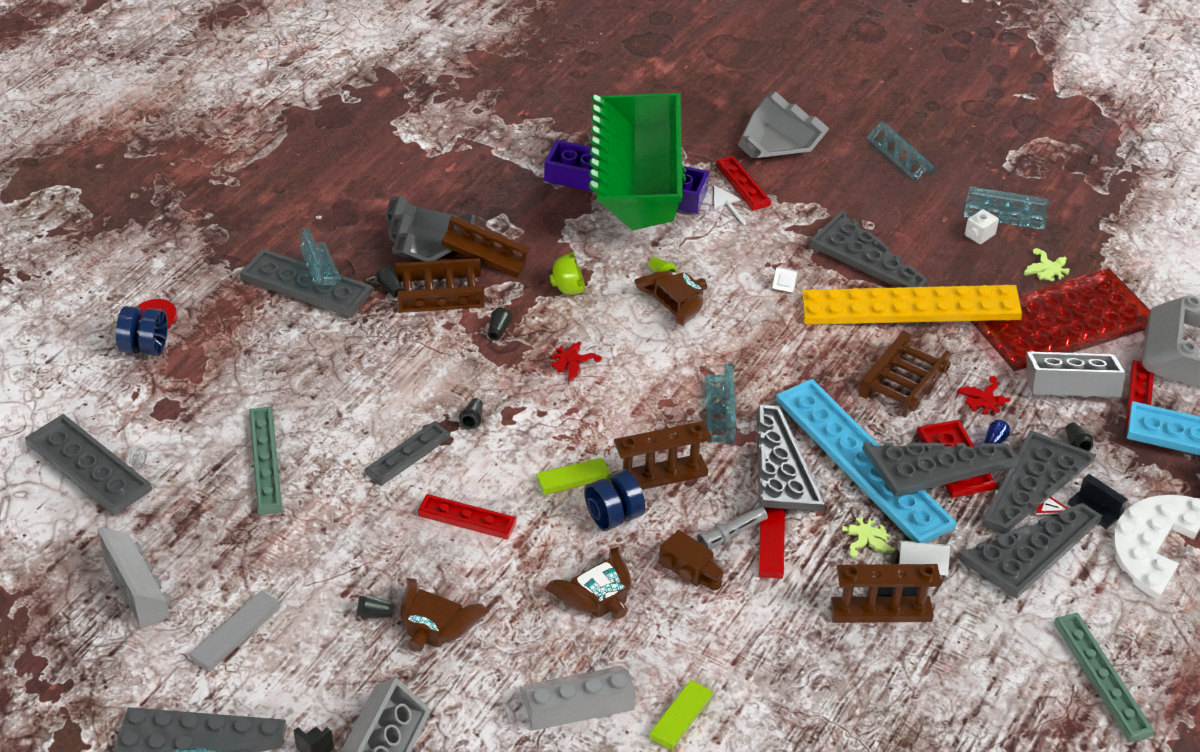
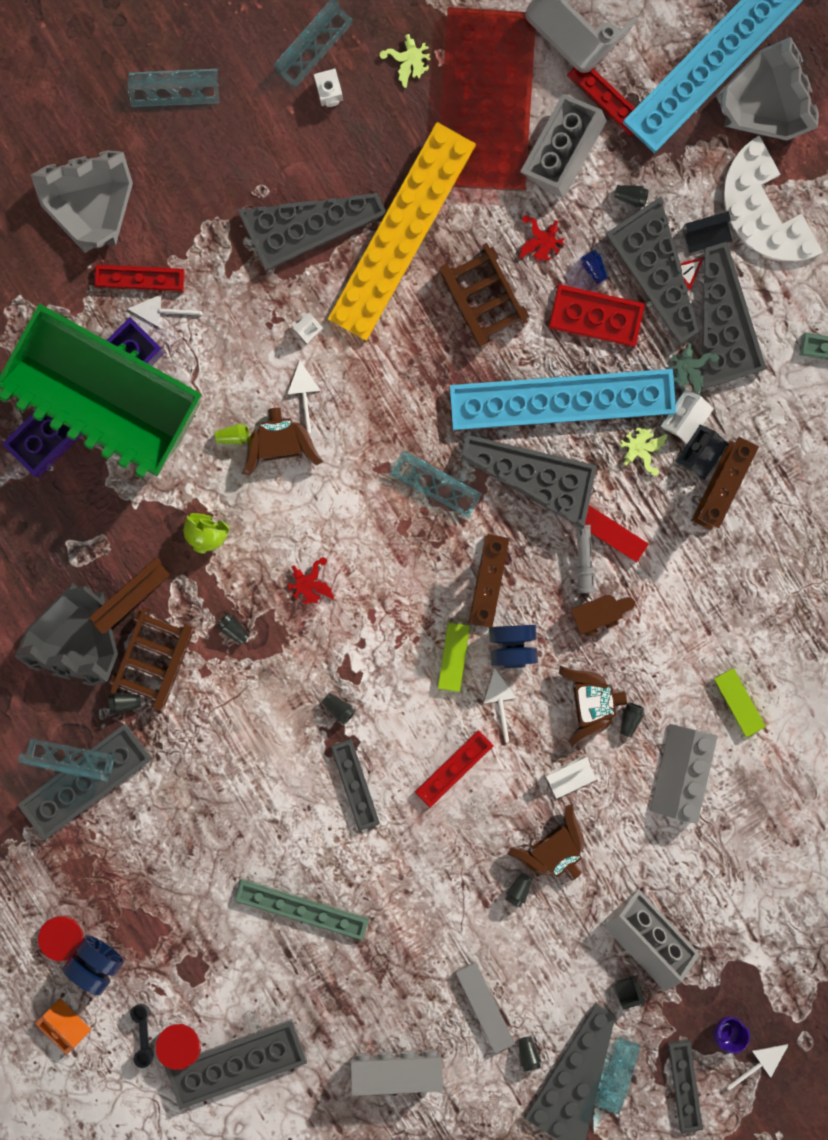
camera: 60 degrees left, 45 degrees up
dark grey wing [862,442,1020,497] -> none
none -> orange panel [35,998,91,1055]
none -> black bar [130,1004,154,1068]
none -> red tile [156,1024,201,1070]
none -> white piece [287,361,320,434]
none -> white piece [484,669,516,743]
none -> pearl dark grey cone [518,1036,541,1072]
none -> white panel [545,755,597,799]
none -> pearl dark grey cone [620,702,645,737]
none -> sand green piece [670,343,719,395]

